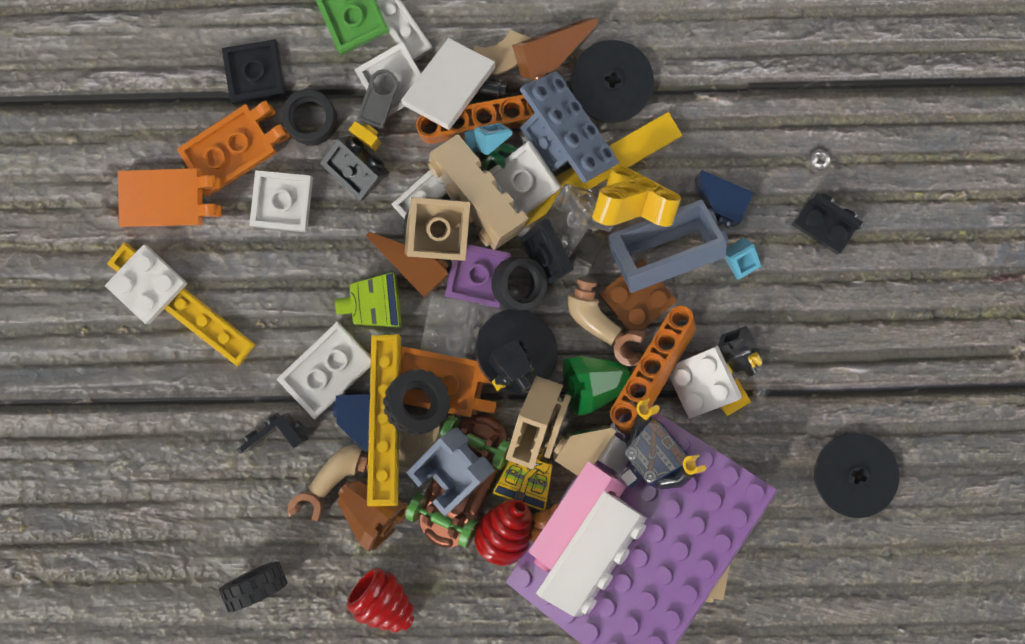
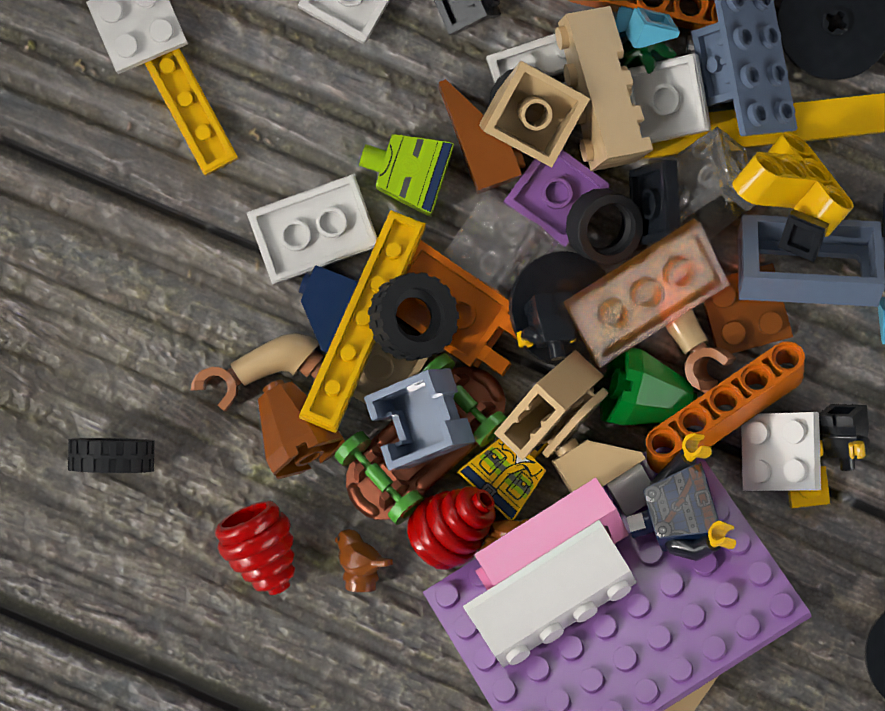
camera: 25 degrees right, 0 degrees up
black bracket [237,413,309,453] -> none
none -> dark orange animal [335,529,393,592]
none -> clear orange tile [563,219,730,368]
none -> black tile [778,209,829,262]

